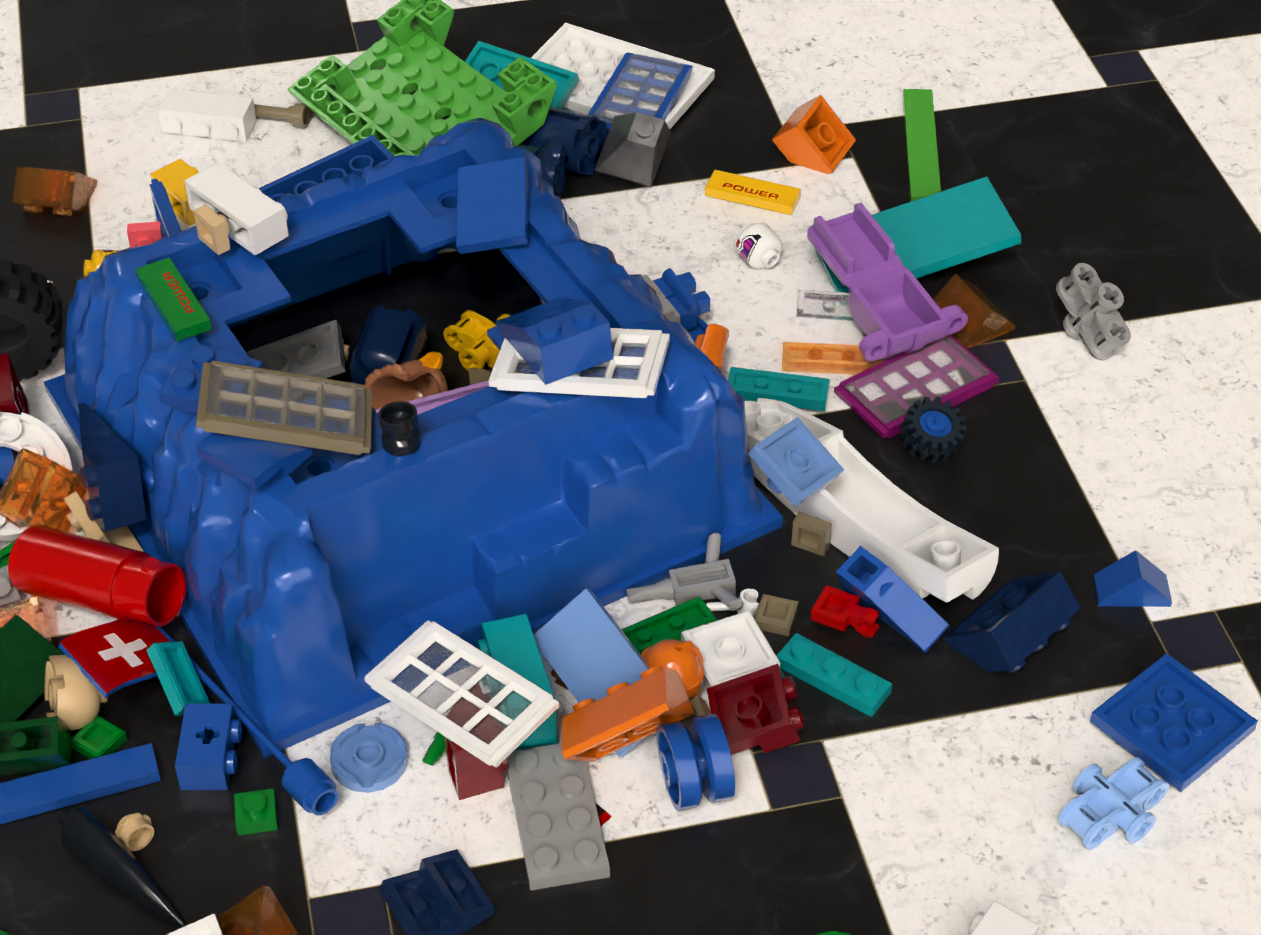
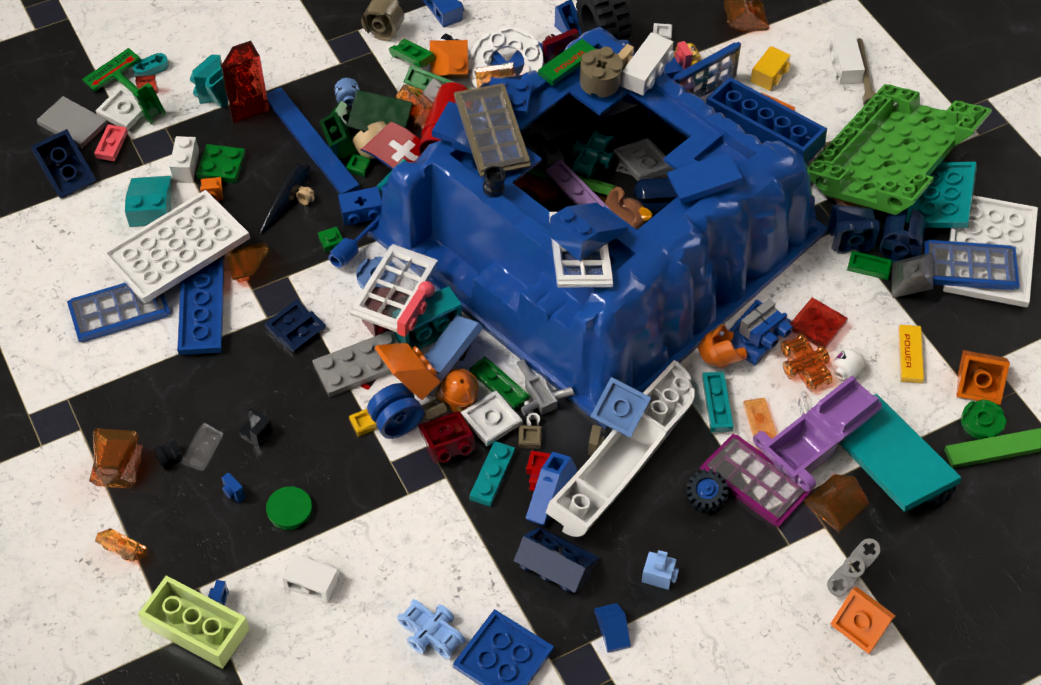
camera: 75 degrees right, 10 degrees up
none -> yellow tile [349,409,378,437]
none -> coral plate [397,281,435,337]
none -> dark tan brick [580,46,623,97]
none -> light blue brick [642,550,679,590]
none -> clear orange axle [781,334,832,392]
none -> clear red plate [790,297,848,350]
none -> orange tile [830,586,895,654]
none -> green tile [847,251,892,280]
none -> green tile [961,399,1007,439]

